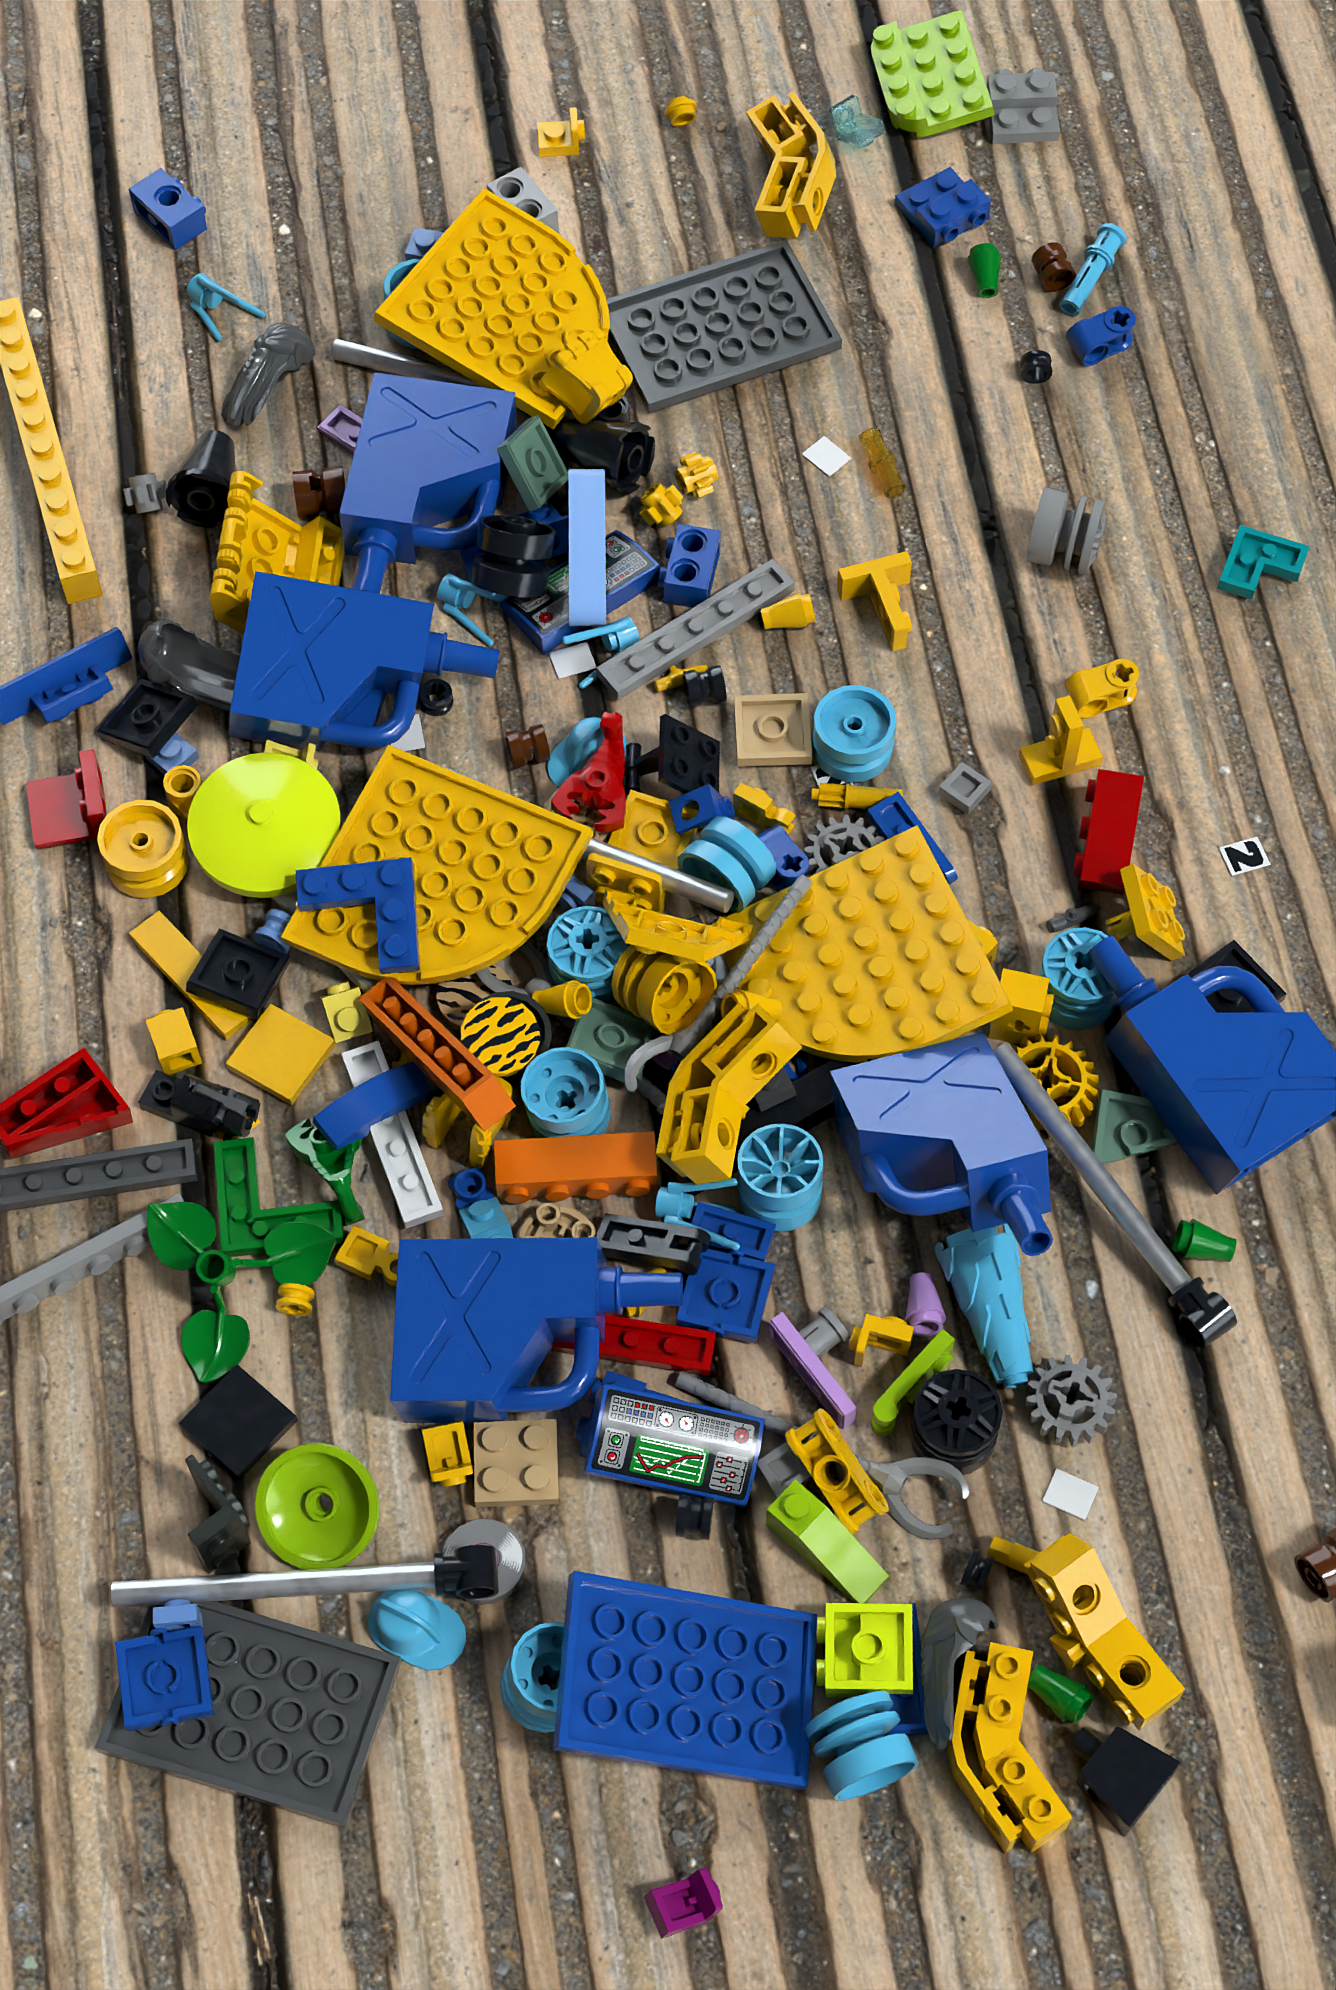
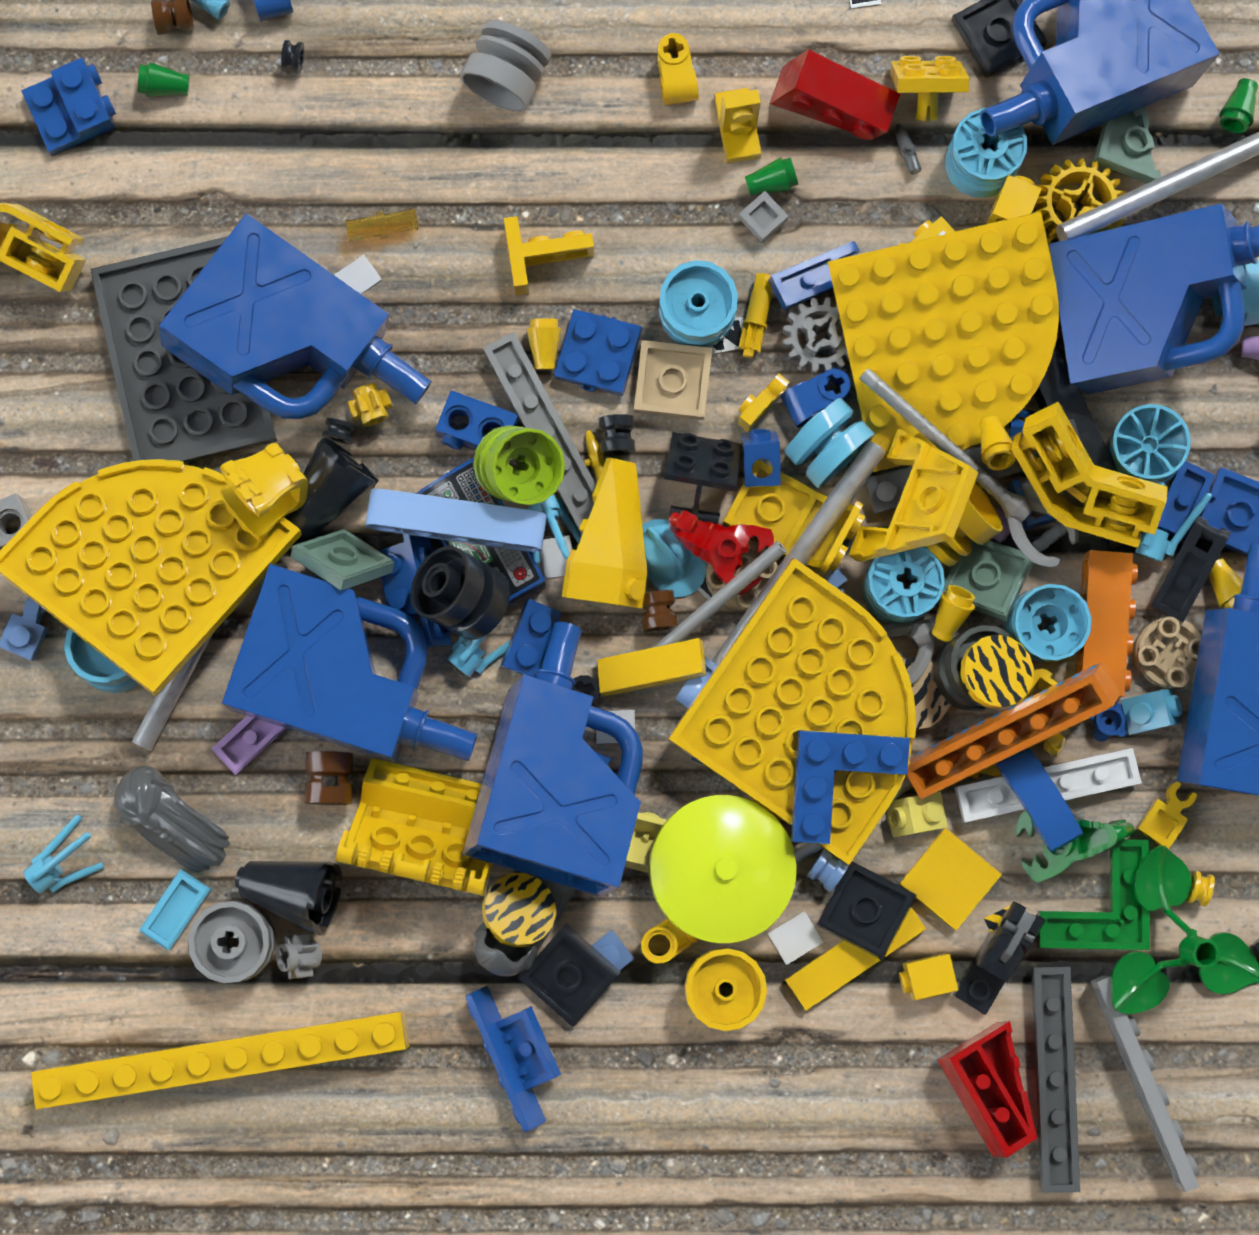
camera: 85 degrees left, 20 degrees up
bracket [26,749,107,849] -> none
yellow gear [639,483,683,528] -> none
none -> medium azure tile [139,869,212,951]
none -> blue piece [159,213,432,419]
none -> light grey wheel [188,901,277,983]
none -> black bush [322,418,357,445]
none -> lime wheel [473,425,565,505]
none -> yellow tile [482,873,556,948]
none -> blue plate [500,599,562,678]
none -> blue plate [554,309,642,396]
none -> yellow wedge [562,458,647,608]
none -> yellow tile [597,638,707,697]
none -> light grey piece [654,541,786,647]
none -> green cone [745,157,799,196]
none -> white sticker [768,911,824,965]

